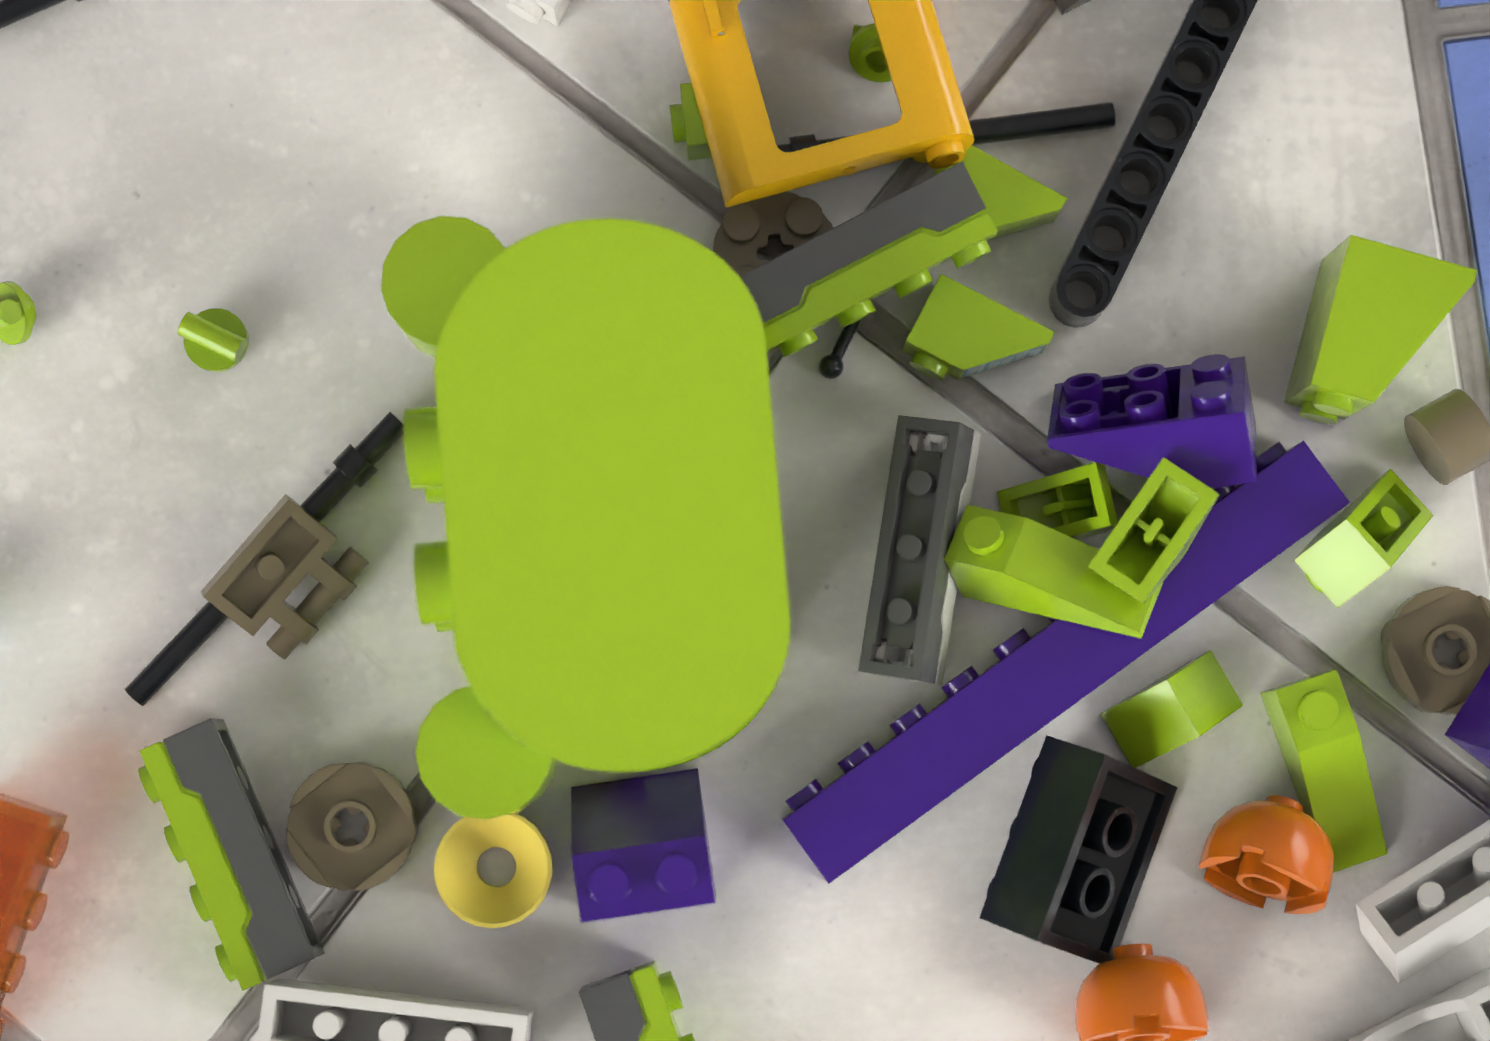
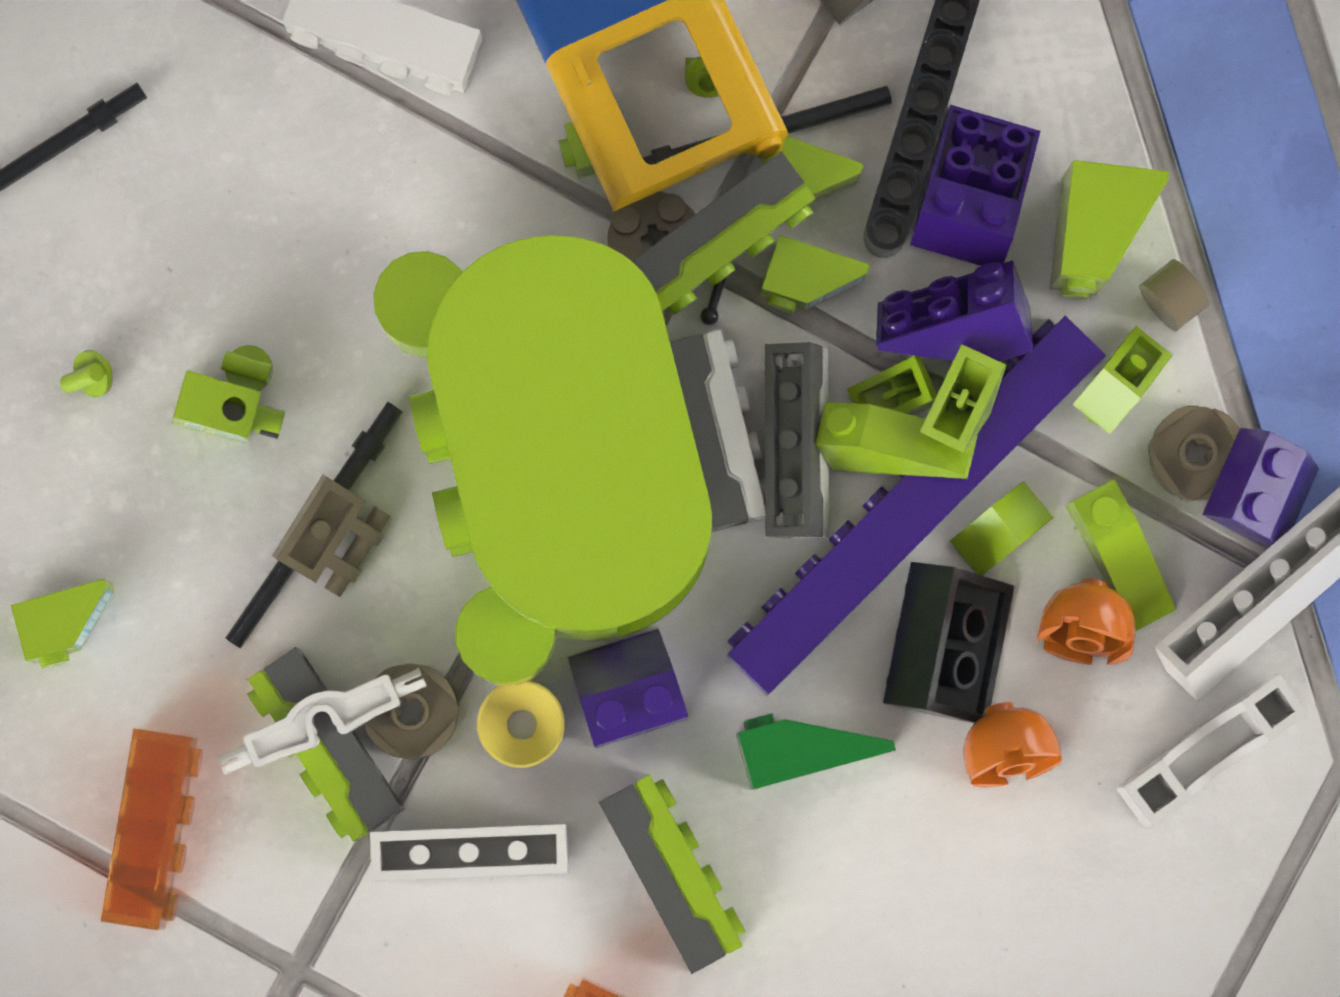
camera: 10 degrees left, 0 degrees up
none -> lime torso [171,370,285,443]
none -> white piece [217,667,427,775]
none -> piece [670,329,765,532]
none -> green slope [736,713,896,790]
none -> dark purple slope [910,105,1041,266]

